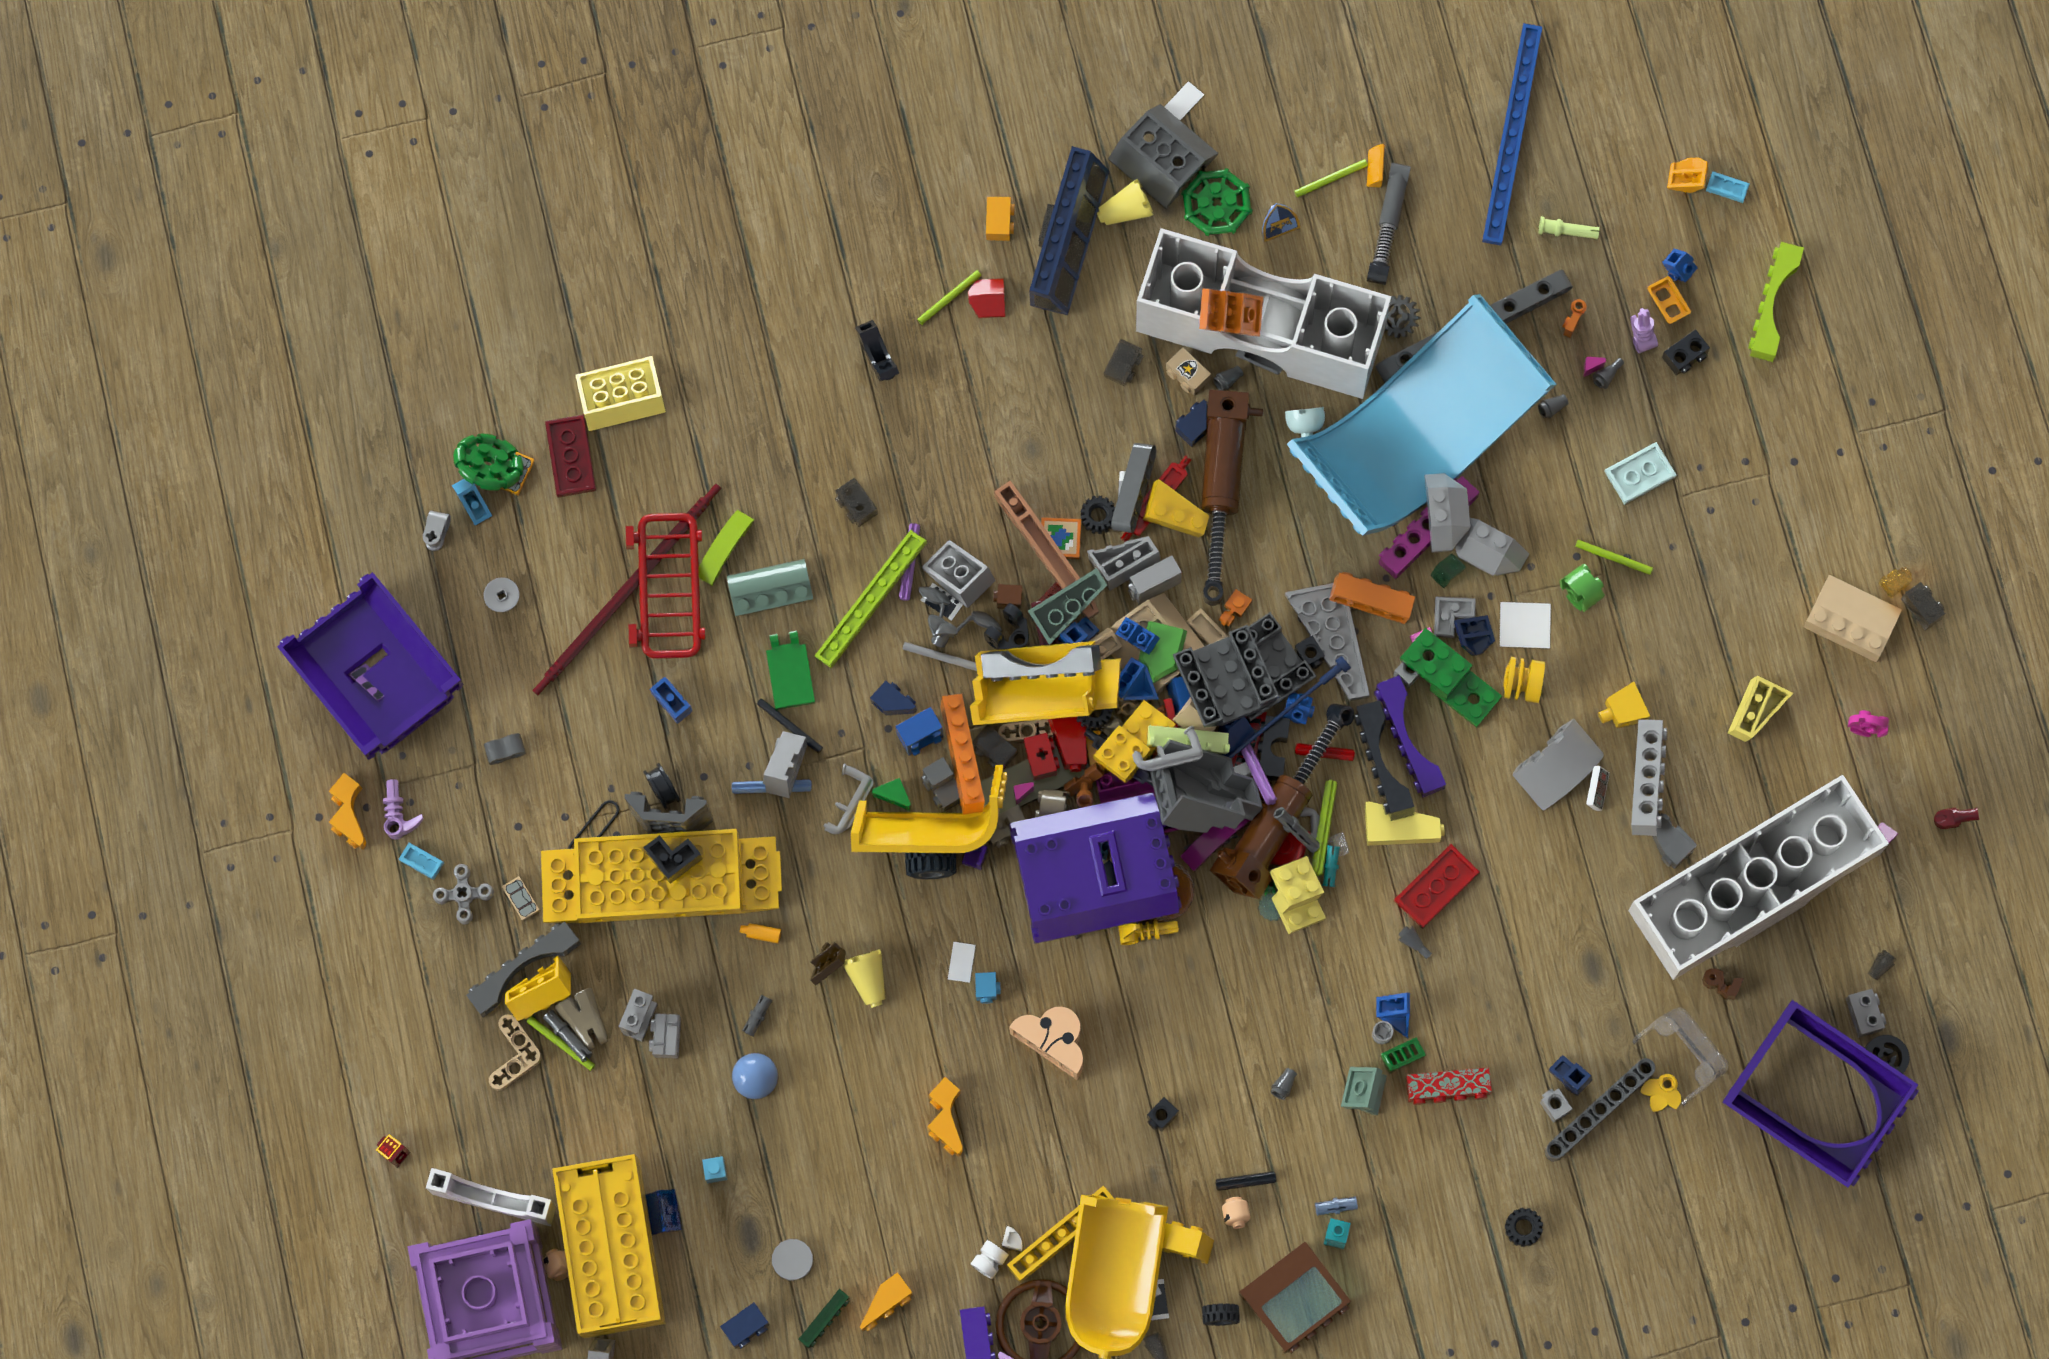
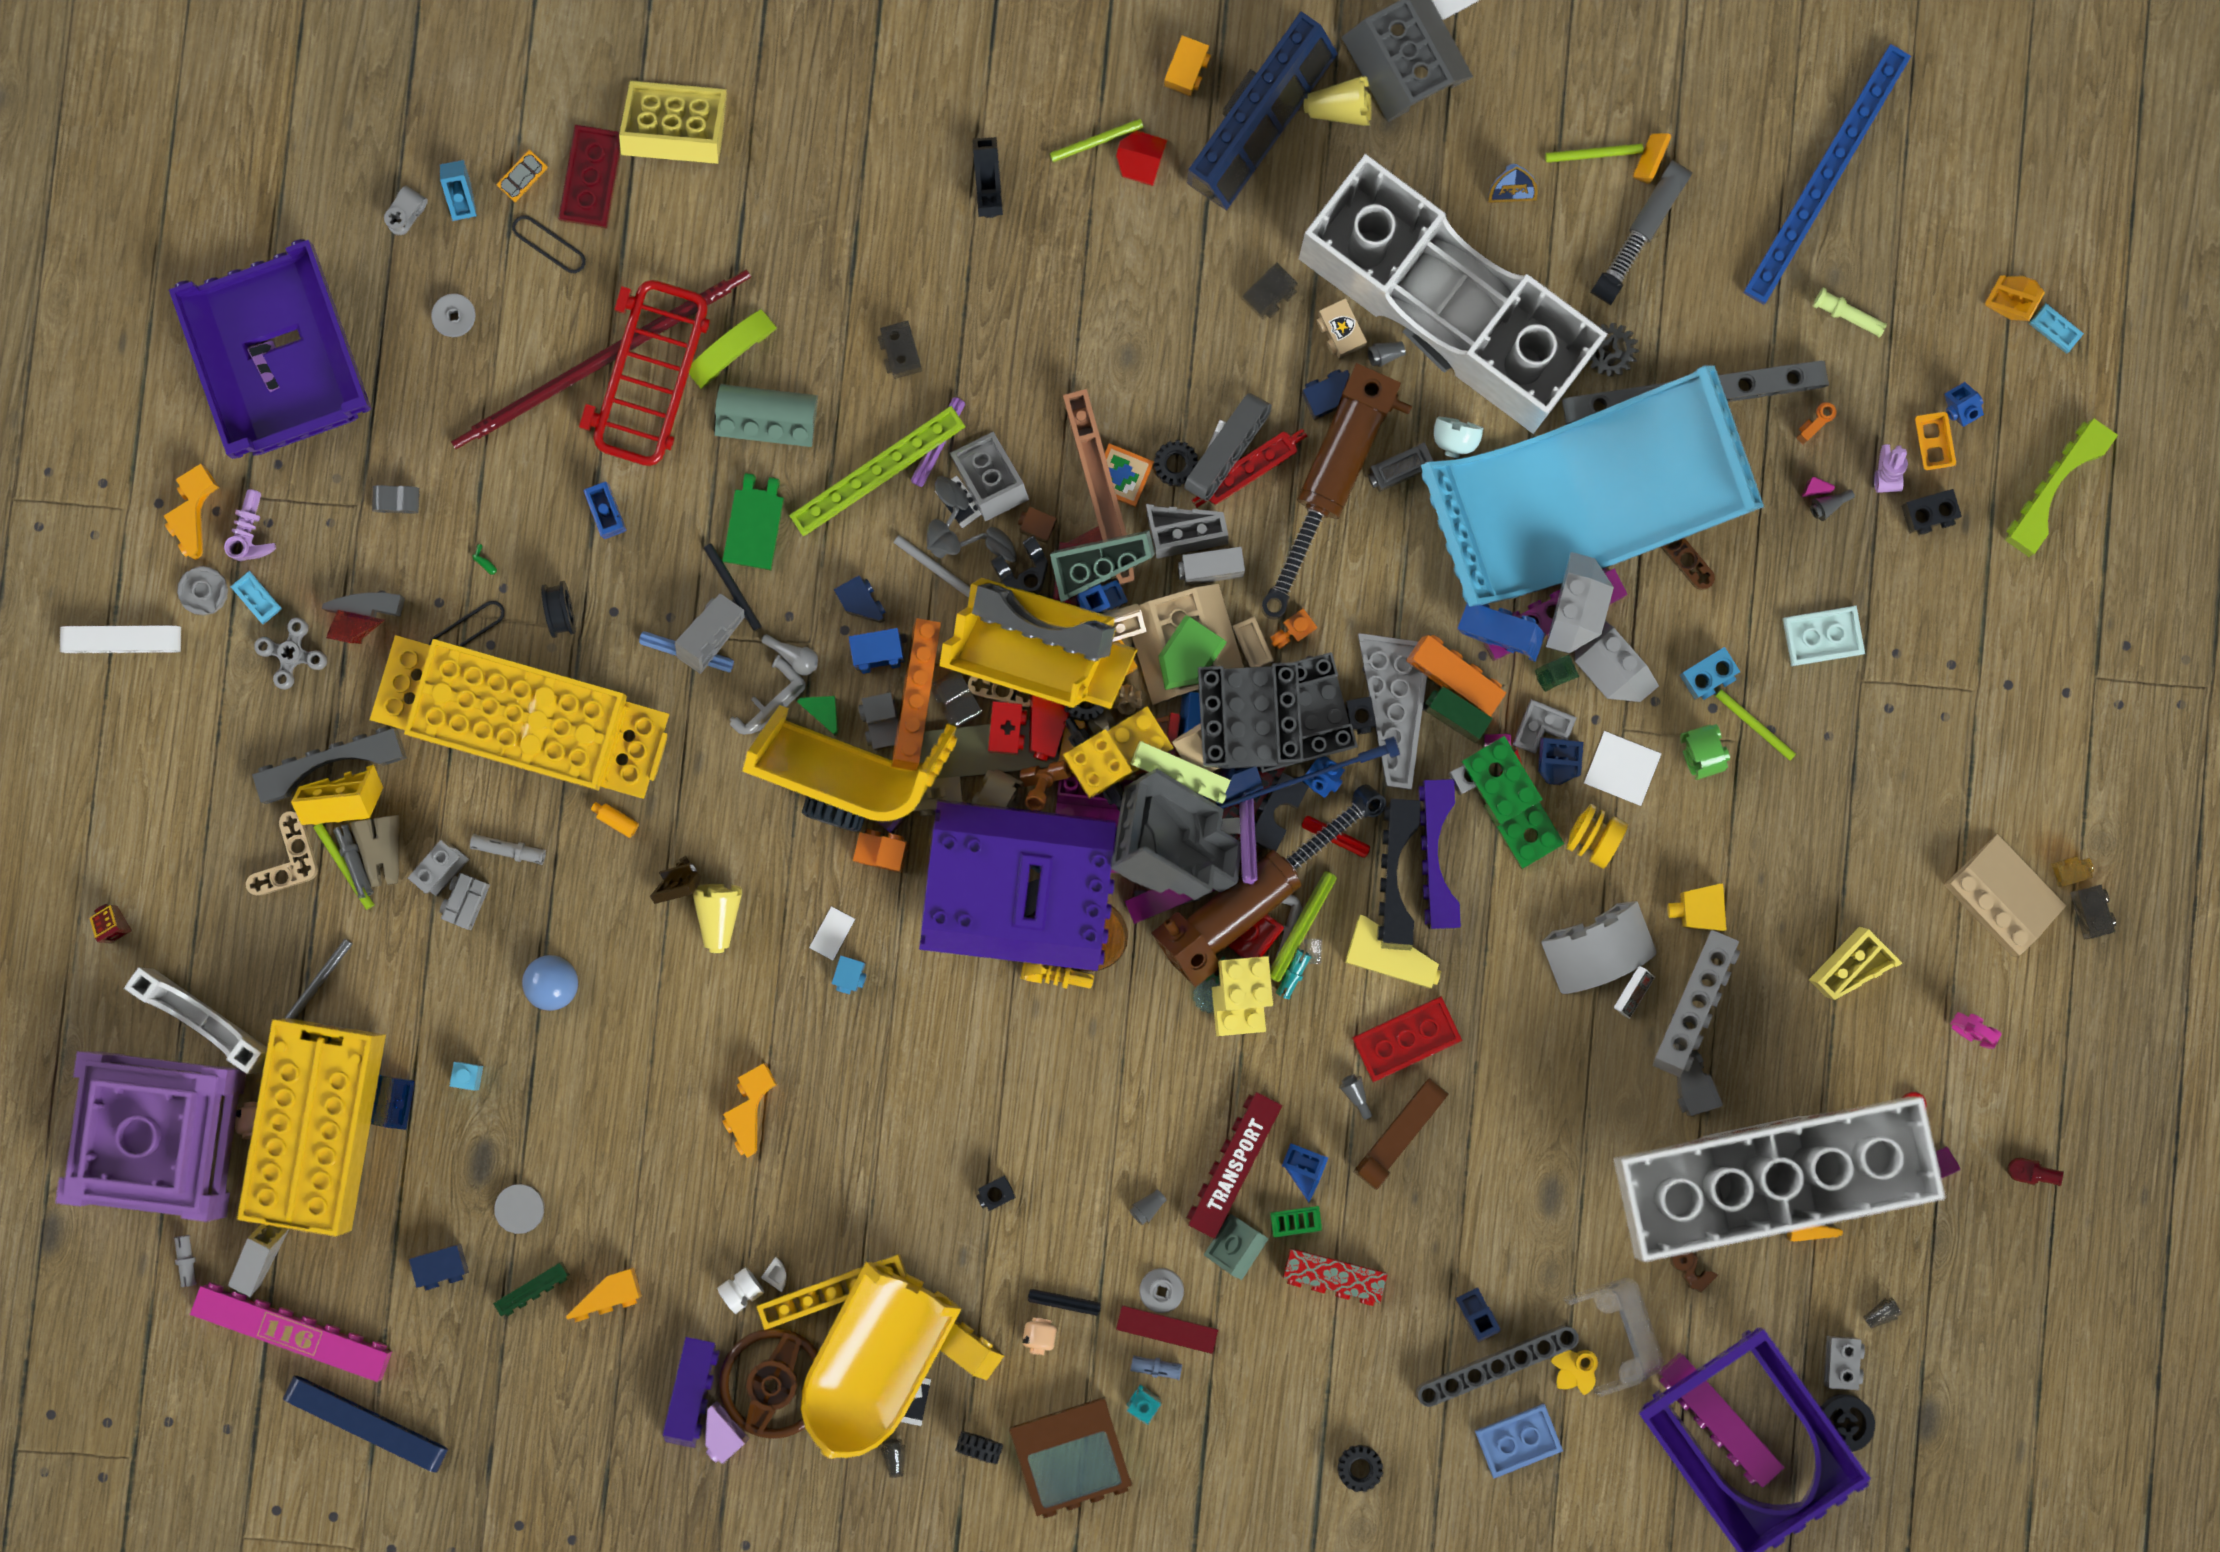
camera: 15 degrees right, 10 degrees up
green plate [453,433,524,491] -> none
tile [502,876,540,921] -> none
dark grey slope [625,792,713,834] -> none
black brick [643,835,703,884] -> none
dark grey pin [742,995,772,1037] -> none
light nougat brick [1009,1007,1083,1080] -> none
dark pink slope [1013,782,1034,805] -> none
blue slope [1115,617,1160,655] -> none
blue slope [1118,657,1159,700] -> none
light grey piece [1132,726,1203,771] -> none
yellow wedge [1143,479,1209,538] -> none
green plate [1181,168,1253,236] -> none
orange slope [1199,288,1263,337] -> none
dark grey pin [1274,807,1320,853] -> none
light grey wheel [1372,1021,1394,1045] -> none
dark grey cone [1538,394,1569,418] -> none
light grey brick [1540,1089,1572,1123] -> none
none -> white beam [60,626,181,653]
none -> light grey tile [177,566,228,616]
none -> dark grey bar [285,938,353,1019]
none -> dark grey slope [322,593,405,622]
none -> clear red slope [326,610,385,644]
none -> light grey pin [470,834,546,865]
none -> green piece [472,544,497,575]
none -> black piece [512,215,586,273]
none -> light grey piece [761,634,818,675]
none -> orange brick [853,829,909,873]
none -> dark red tile [1116,1305,1218,1354]
none -> light grey piece [1139,1268,1184,1313]
none -> dark red brick [1186,1092,1283,1239]
none -> reddish brown beam [1353,1078,1449,1190]
none -> dark grey window [1367,442,1433,492]
none -> dark green brick [1425,686,1493,743]
none -> blue wedge [1457,603,1546,662]
none -> medium blue tile [1475,1403,1563,1478]
none -> magenta brick [1657,1353,1784,1488]
none -> reddish brown beam [1661,538,1715,590]
none -> dark azure brick [1680,647,1740,700]
none -> light orange slope [1787,1225,1843,1242]

